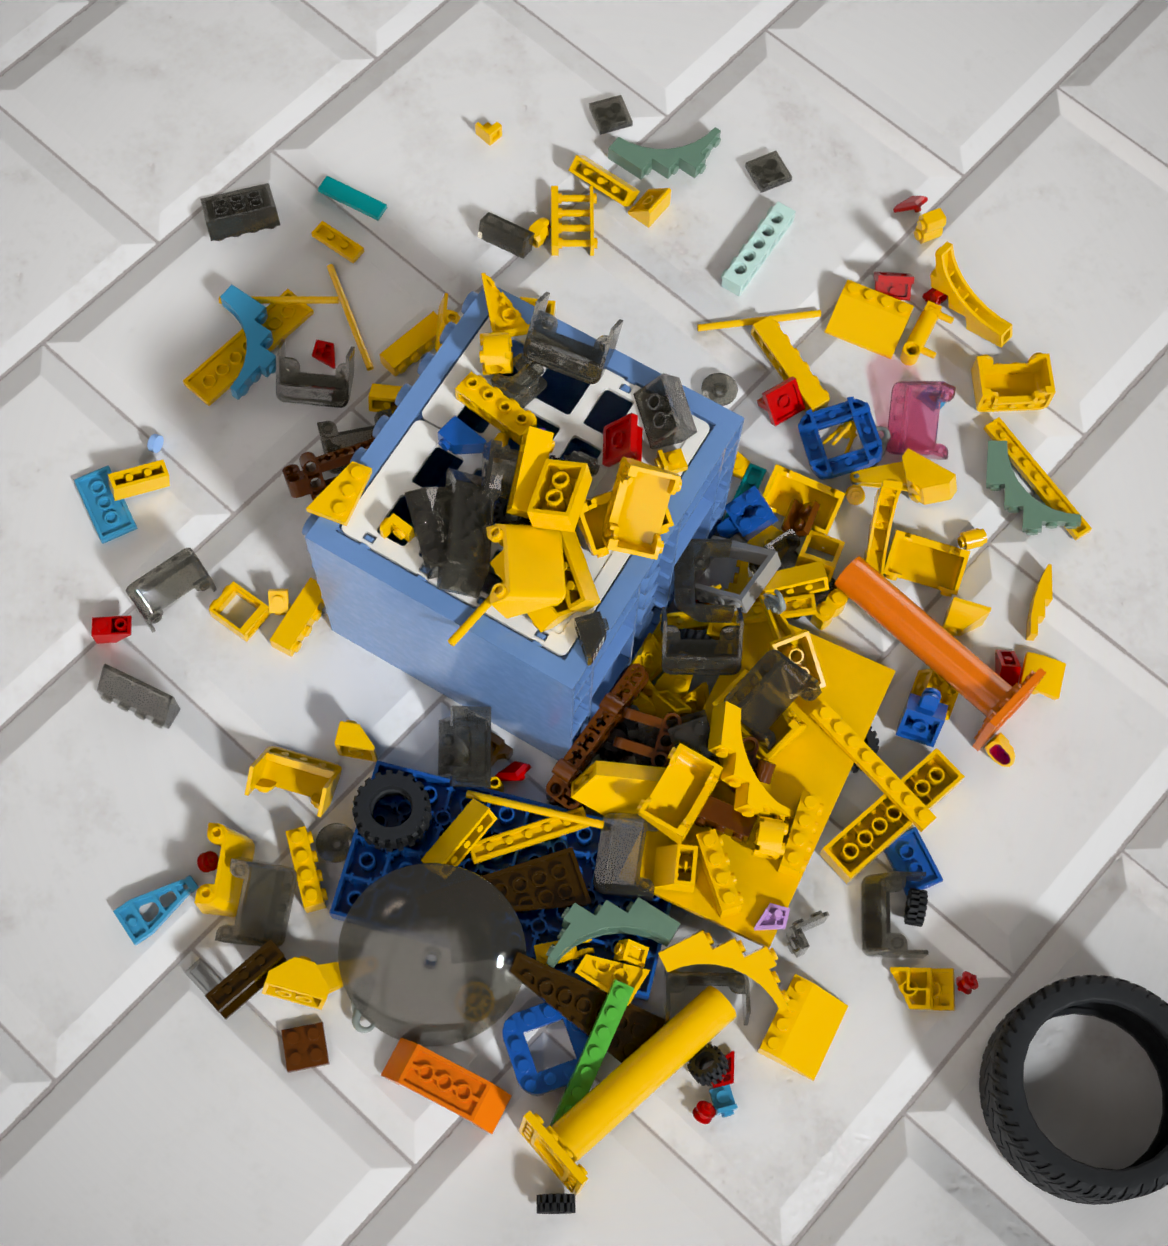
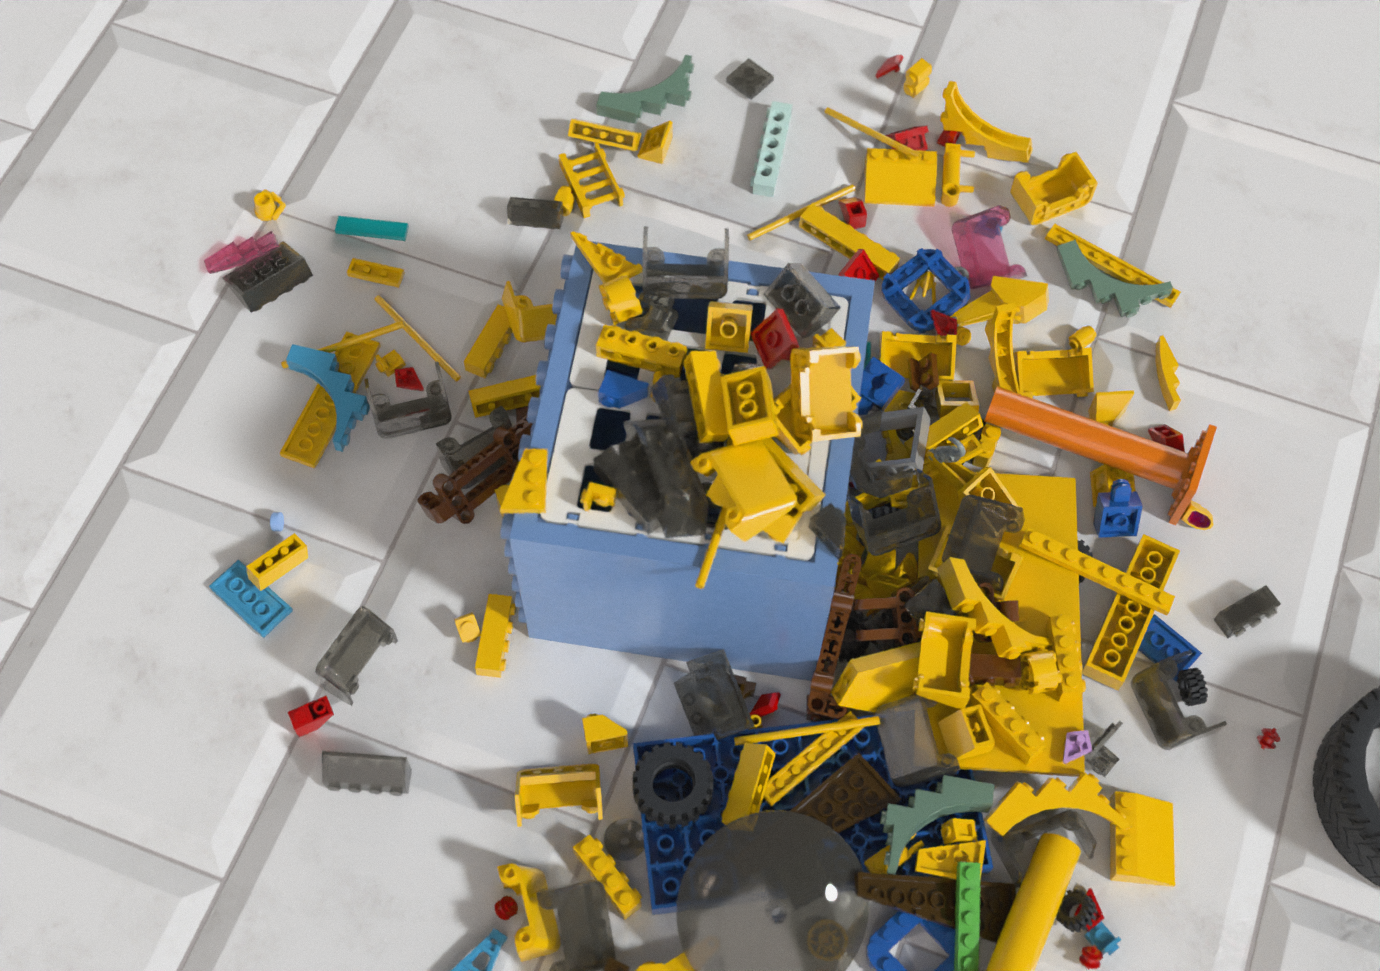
camera: 20 degrees left, 5 degrees down
yellow window [208,581,271,642] -> none
yellow panel [475,122,502,146] -> none
clear smoke plate [589,95,633,135] -> none
yellow slope [890,967,955,1011] -> none
yellow slope [1019,652,1066,700] -> none
none -> clear pink slope [204,231,280,274]
none -> yellow piece [254,189,286,221]
none -> yellow bracket [375,349,406,377]
none -> yellow slope [705,301,753,353]
none -> yellow piece [825,107,921,160]
none -> red slope [838,197,867,229]
none -> red piece [930,310,957,336]
none -> clear smoke brick [1213,585,1281,639]

